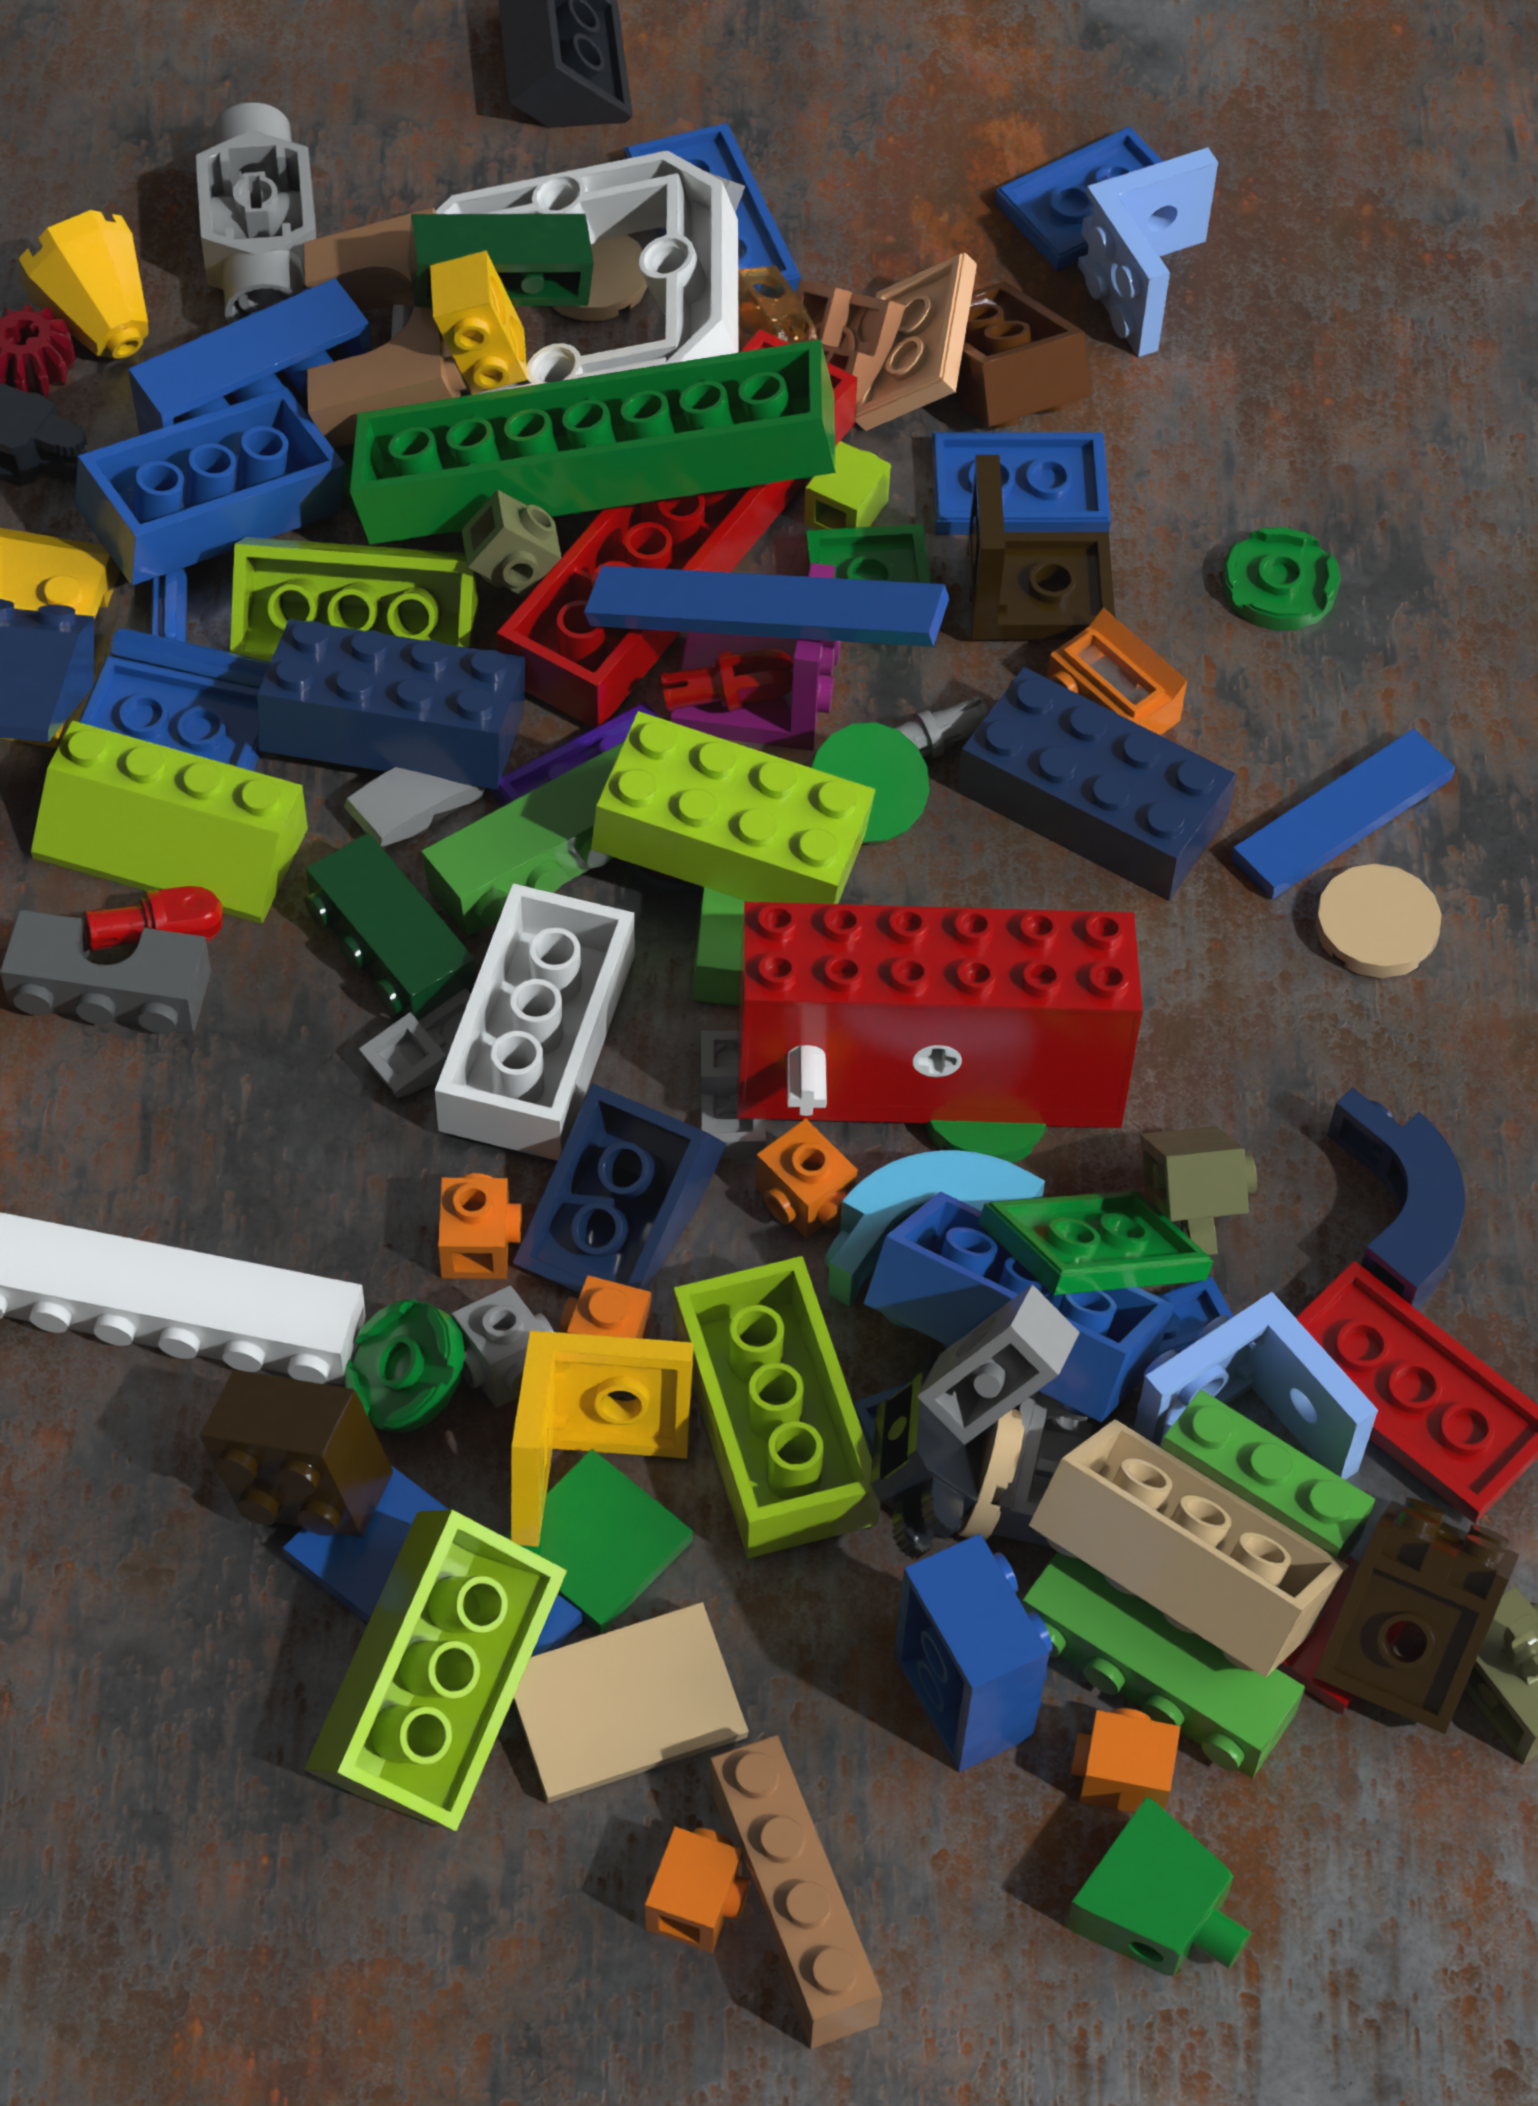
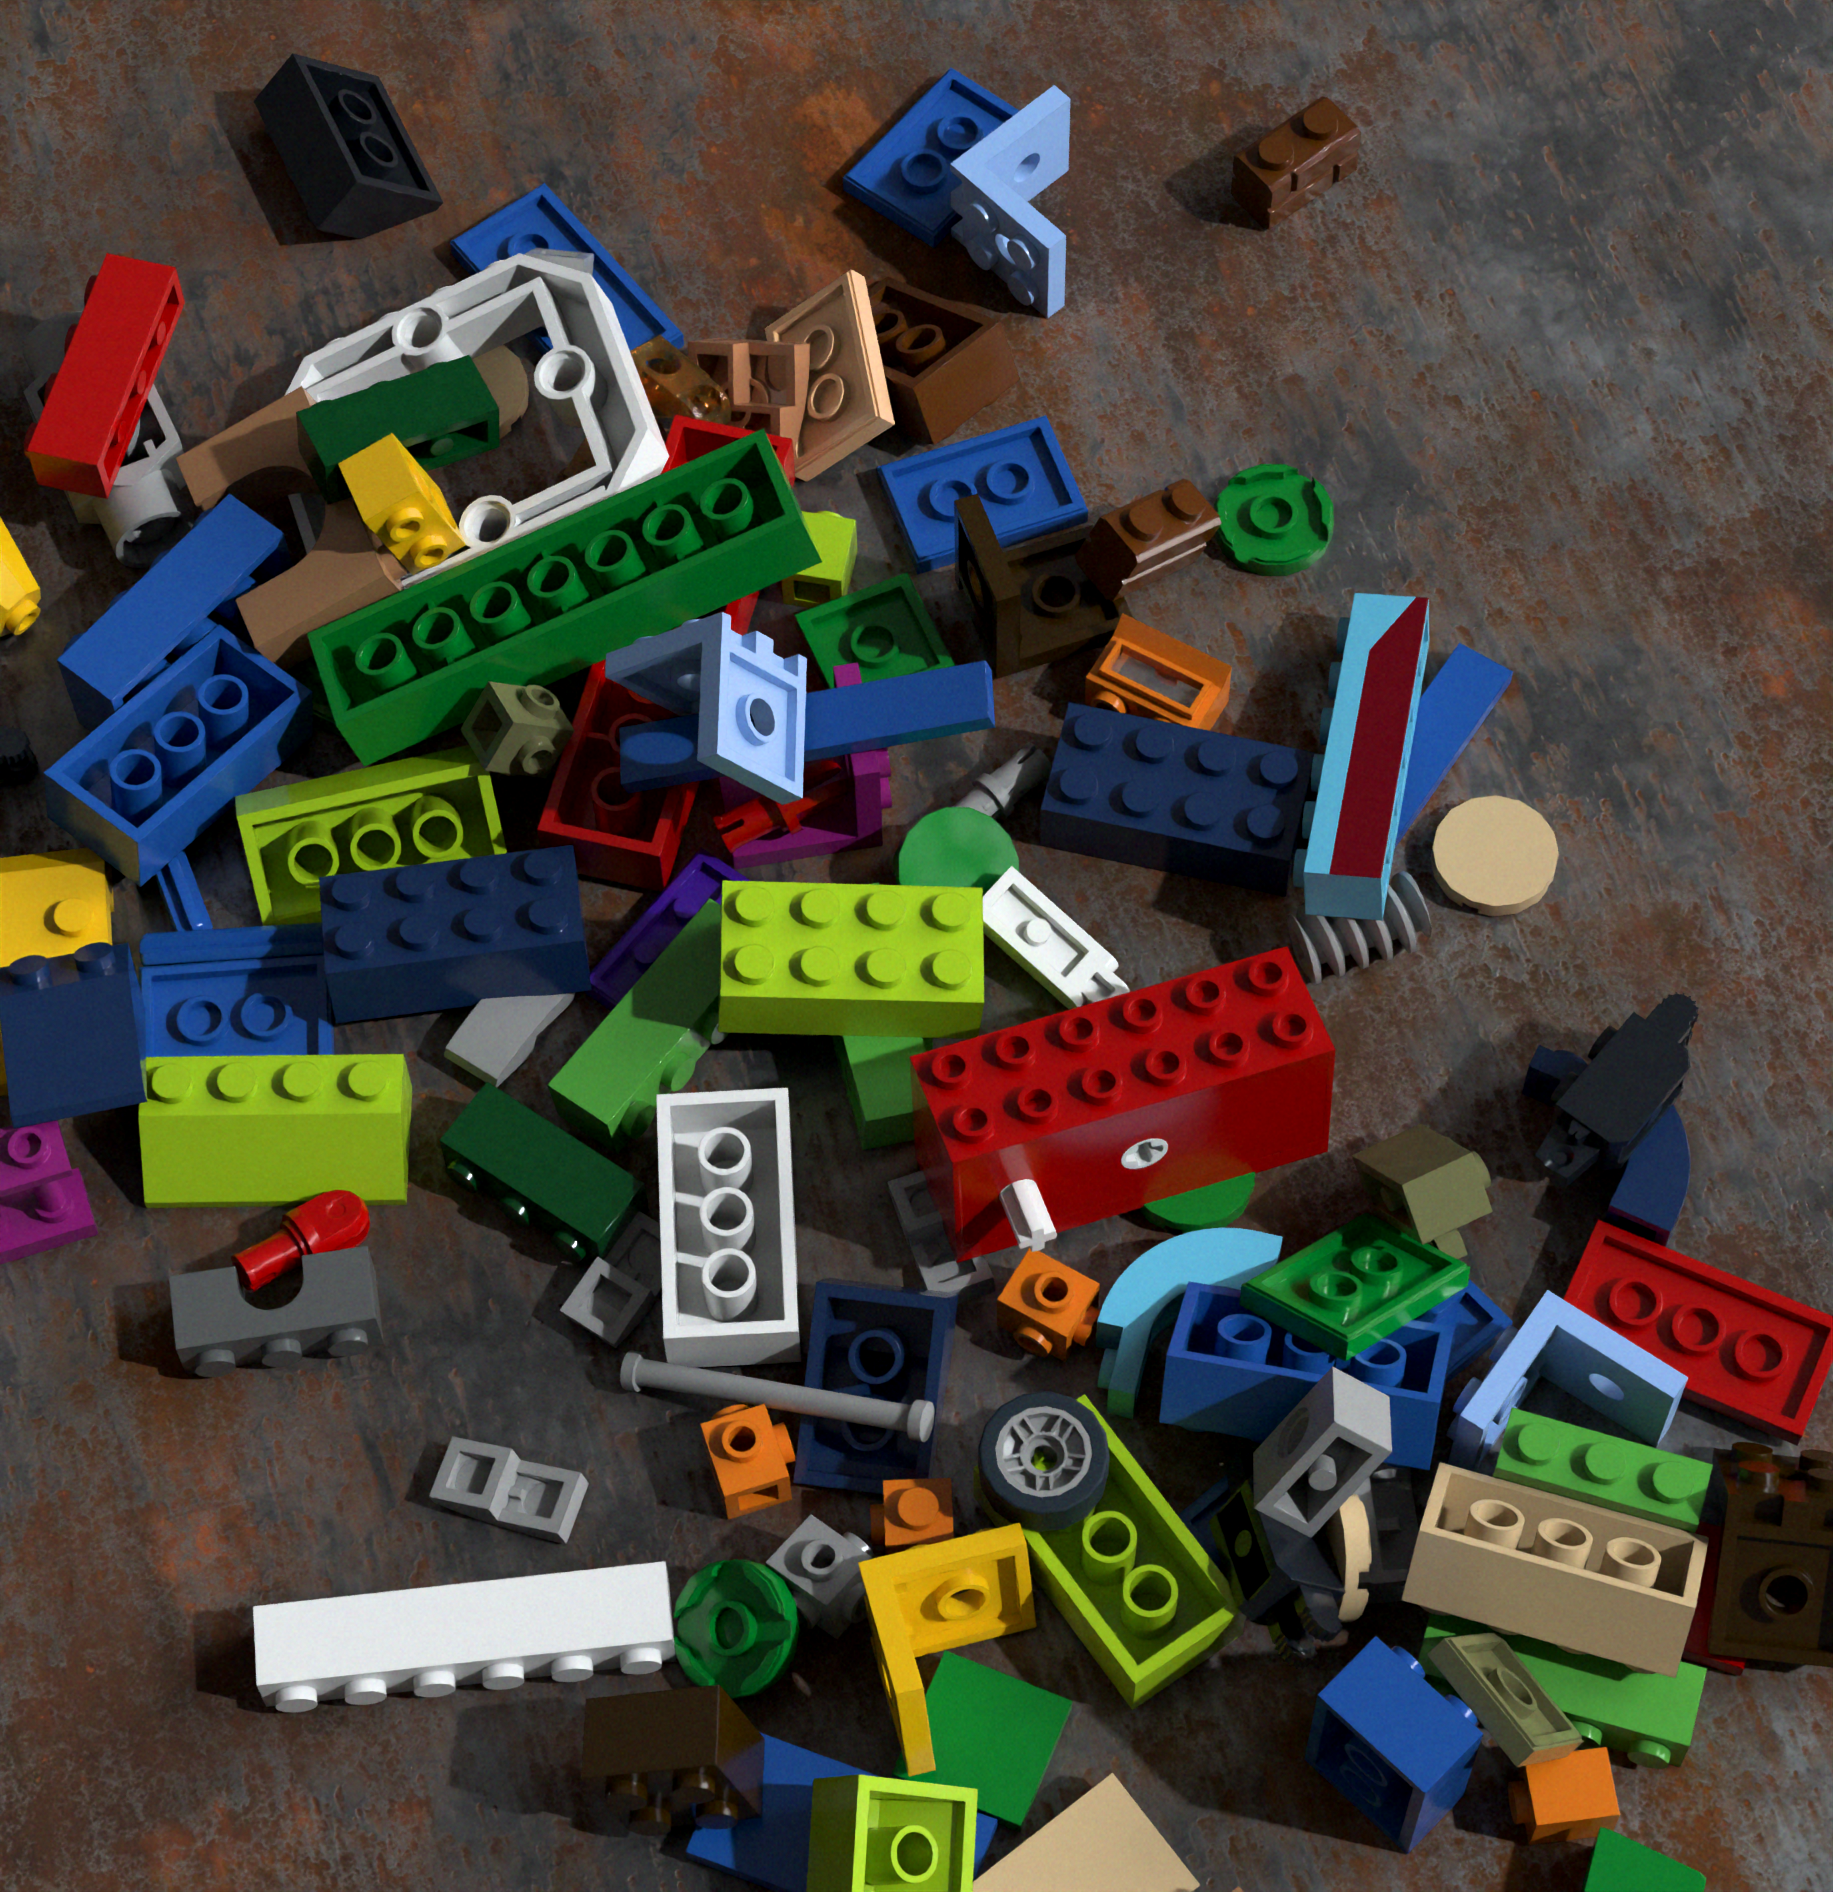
camera: 15 degrees left, 5 degrees up
none -> red brick [24,253,185,499]
none -> light grey slope [429,1436,589,1544]
none -> light blue bracket [605,612,807,805]
none -> light grey bar [620,1350,934,1442]
none -> wheel [978,1391,1110,1532]
none -> white hinge [983,866,1130,1010]
none -> reddish brown brick [1075,479,1222,602]
none -> reddish brown brick [1231,96,1361,230]
none -> light grey piece [1287,871,1432,985]
none -> brick [1293,593,1430,921]
none -> olive tile [1427,1632,1583,1767]
none -> black hinge [1532,992,1699,1189]

